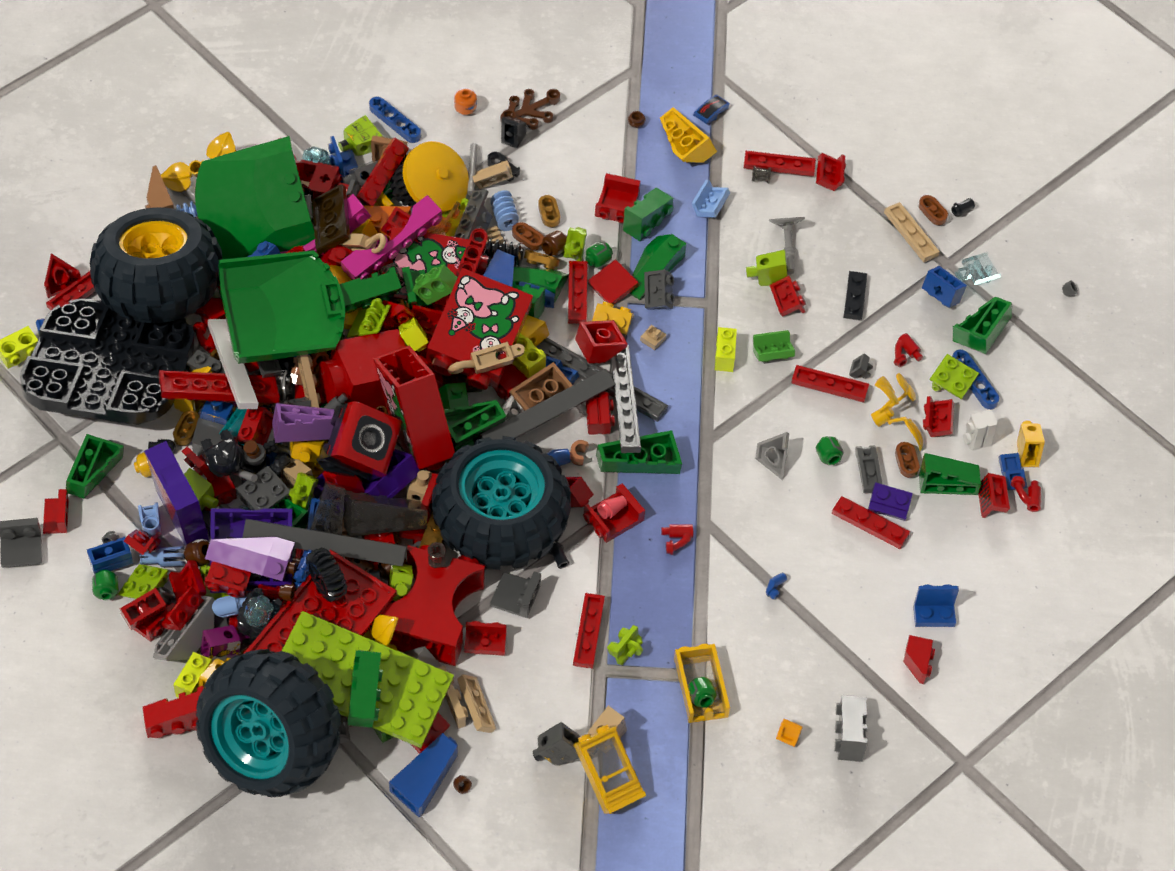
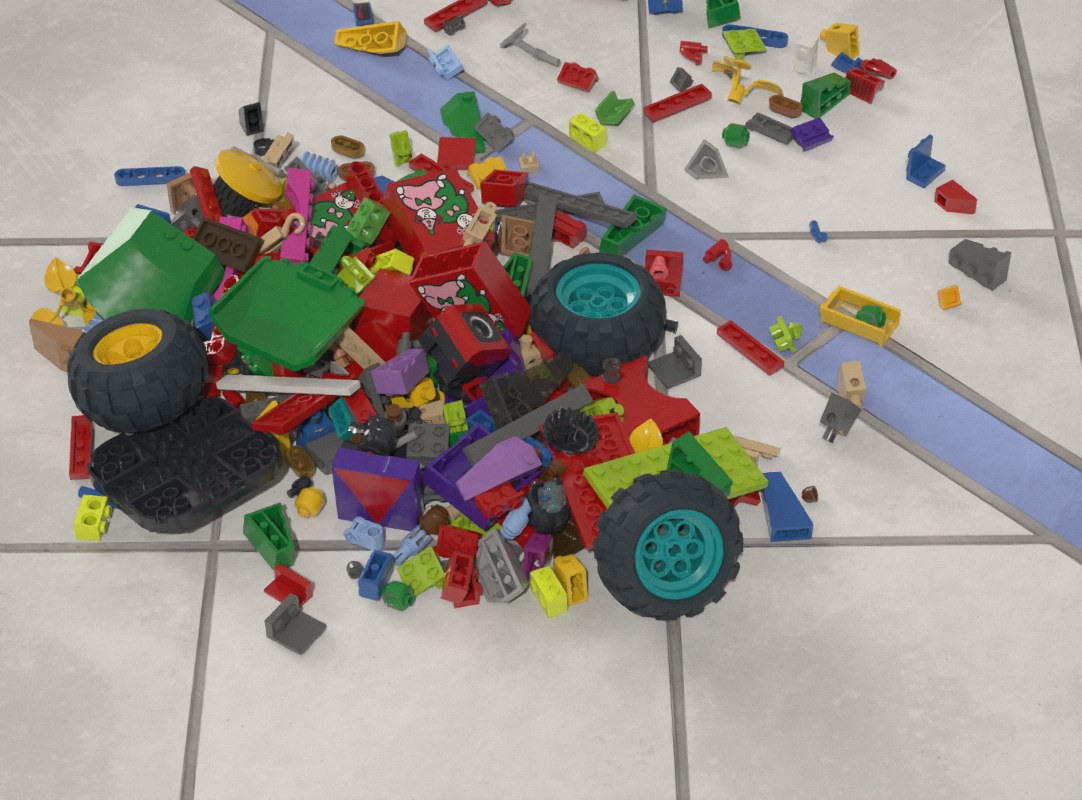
camera: 45 degrees left, 10 degrees down
red slope [44,253,81,298] -> none
red bracket [124,529,162,555] -> none
red wedge [142,686,203,738] -> none
red bracket [161,587,203,631] -> none
lime torso [338,115,383,156] -> none
orange head [454,89,477,115] -> none
red bracket [464,621,507,656] -> none
reddish brown plant [500,89,560,130] -> none
pearl gold plate [524,250,560,269] -> none
reddish brown head [541,231,567,257] -> none
yellow door [573,724,646,814] -> none
green head [585,241,613,268] -> none
red panel [595,173,641,223] -> none
green wedge [623,187,674,241] -> none
reddish brown plate [628,111,645,127] -> none
lime torso [746,250,787,286] -> none
red plate [831,496,910,549] -> none
black plate [843,271,867,321] -> none
red bracket [923,396,954,437] -> none

